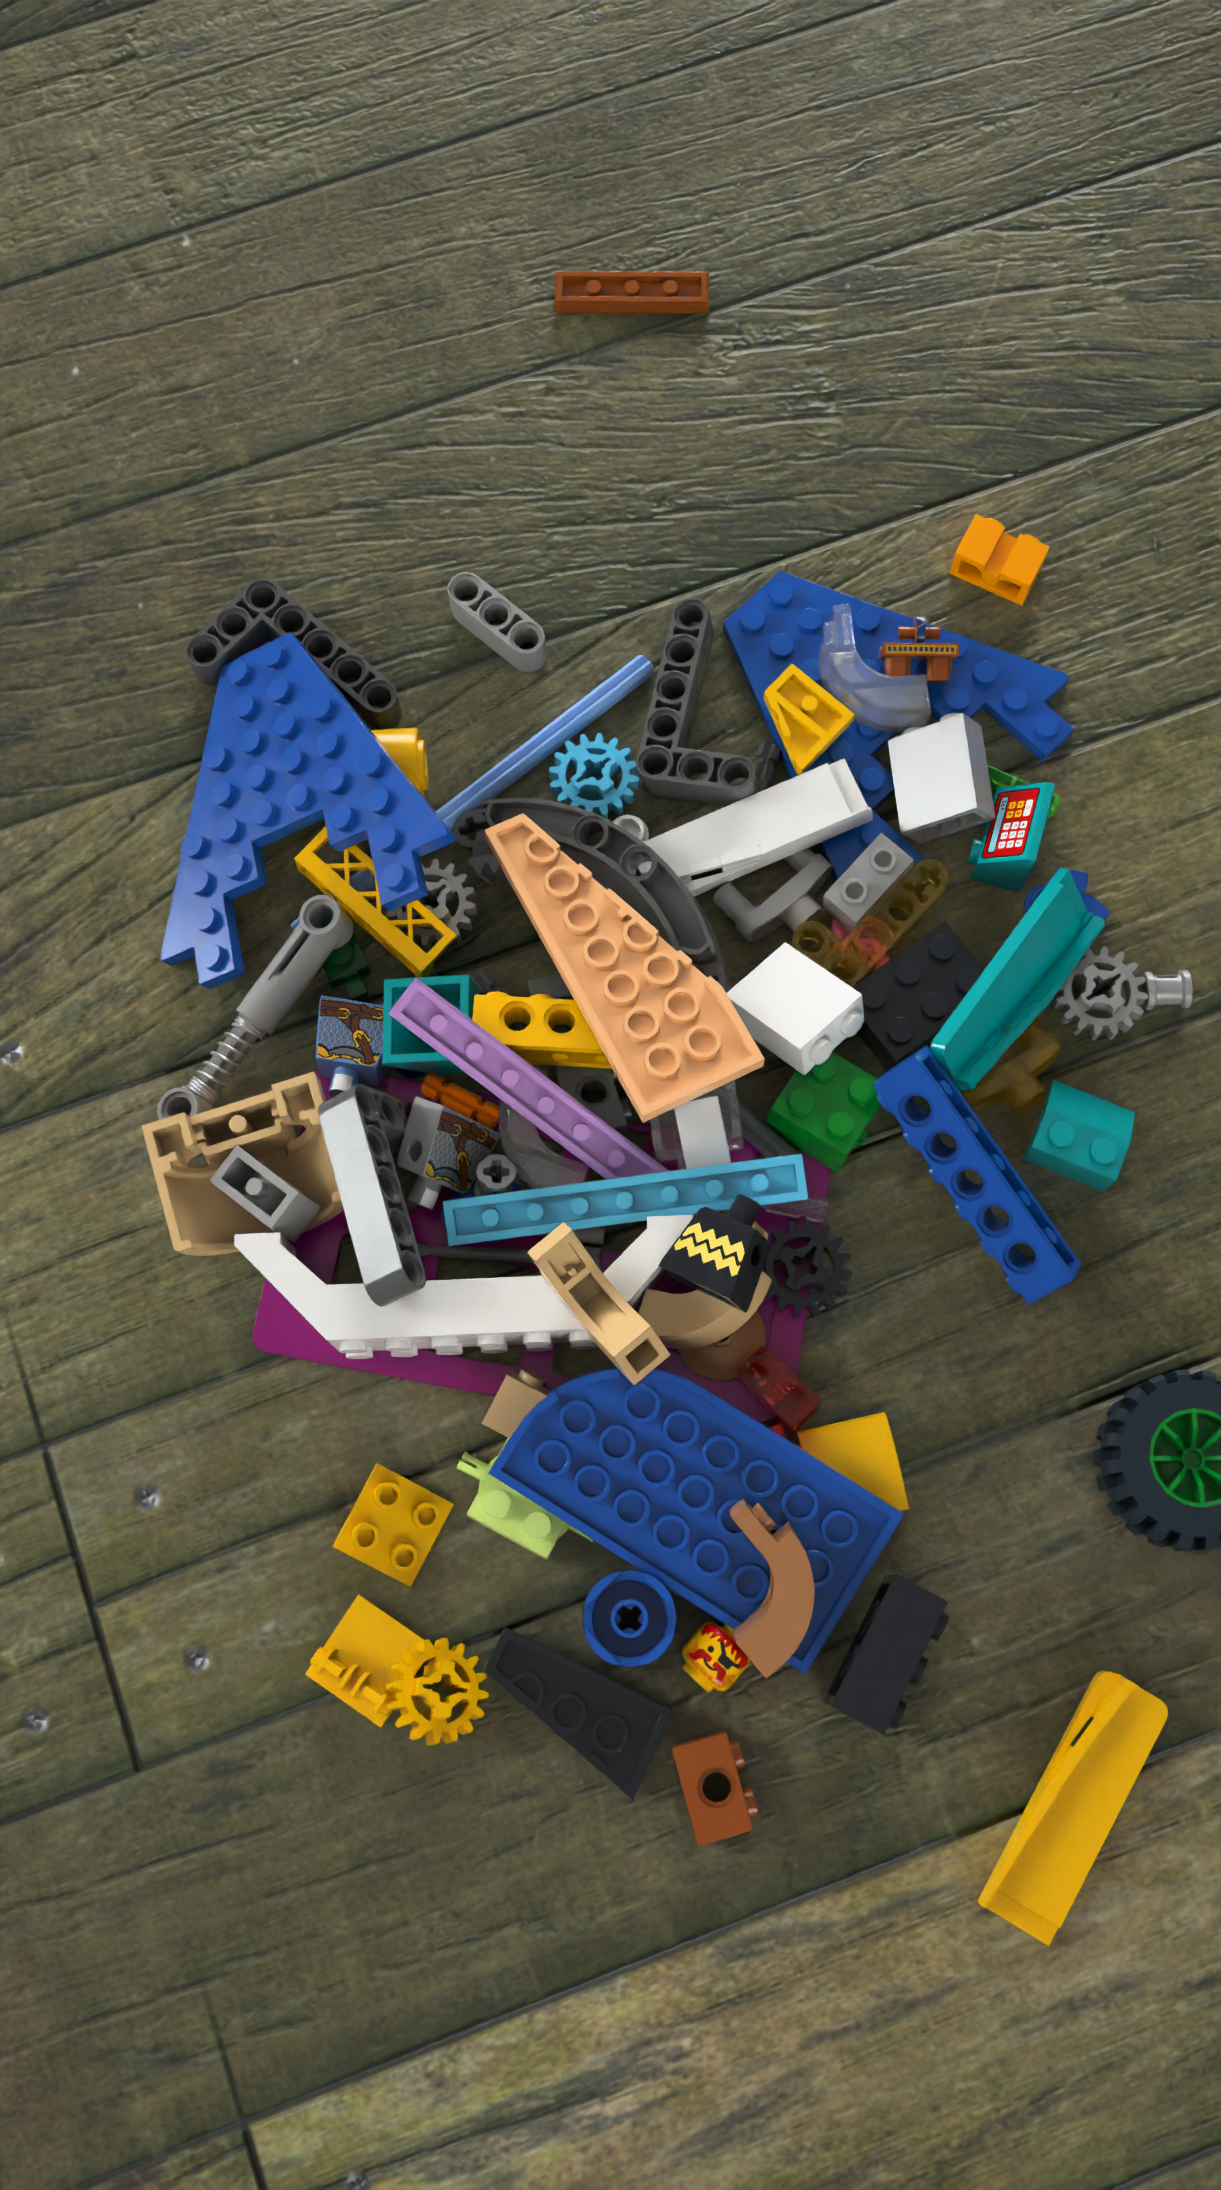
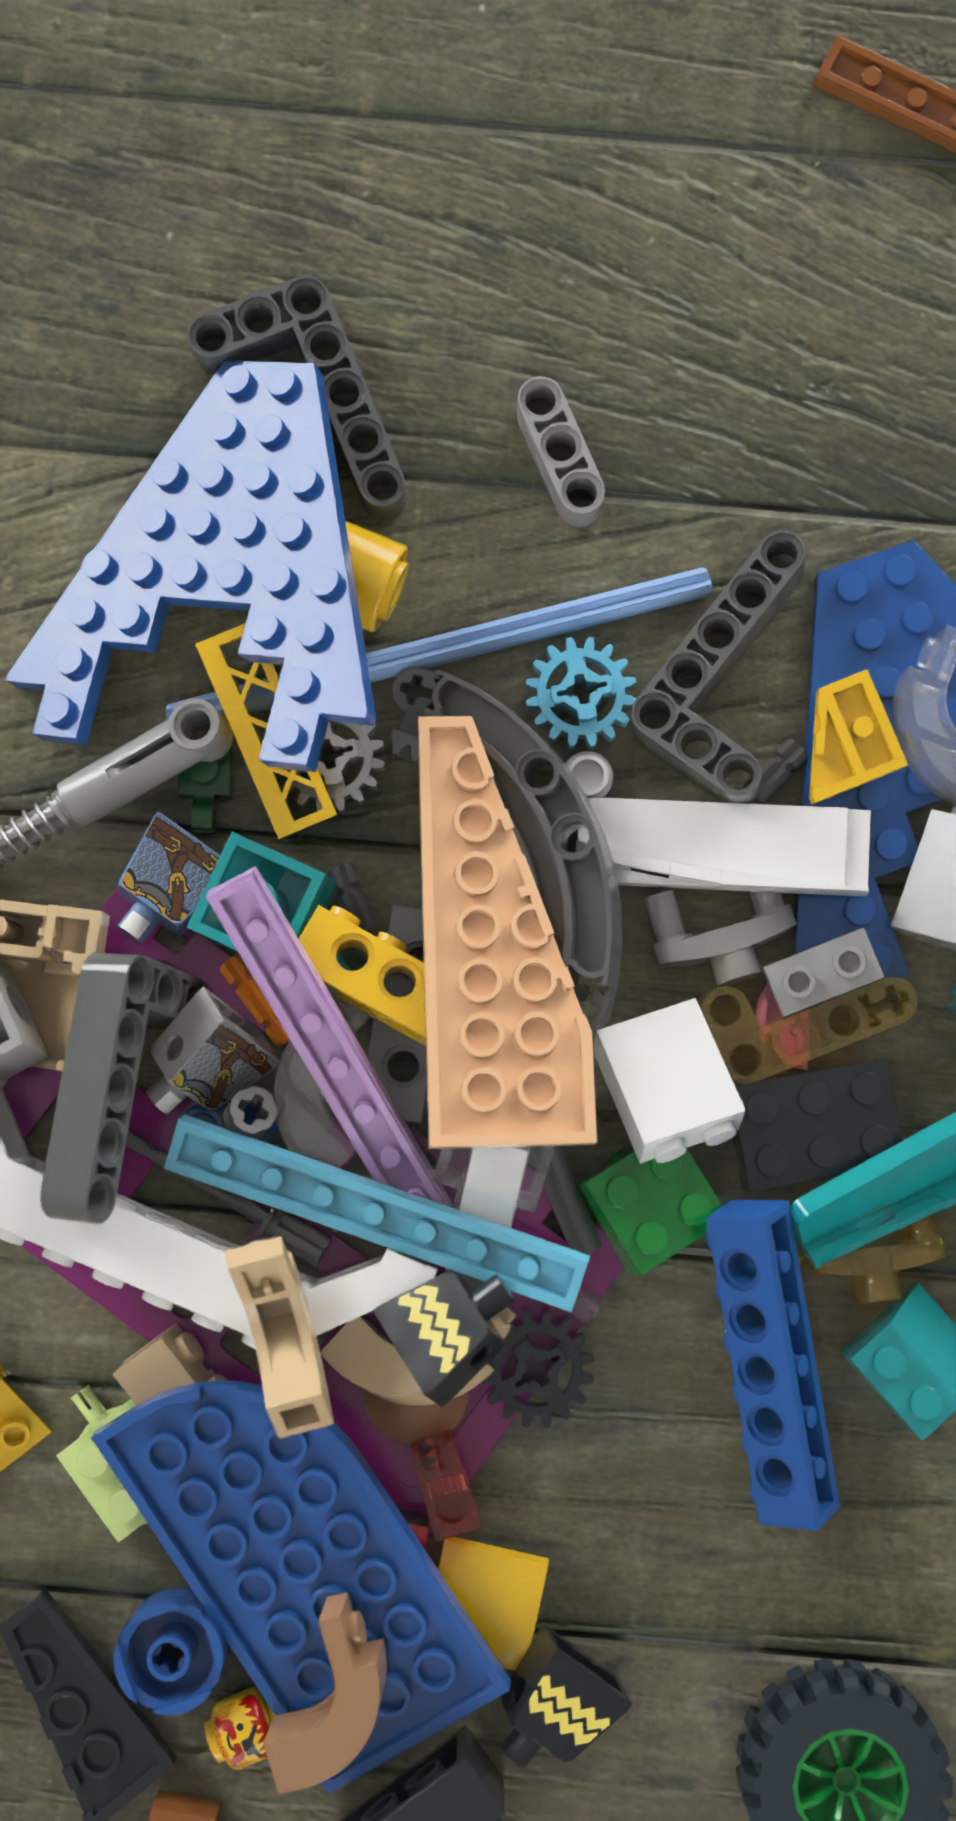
camera: 20 degrees right, 10 degrees up
none -> black torso [500,1624,633,1768]

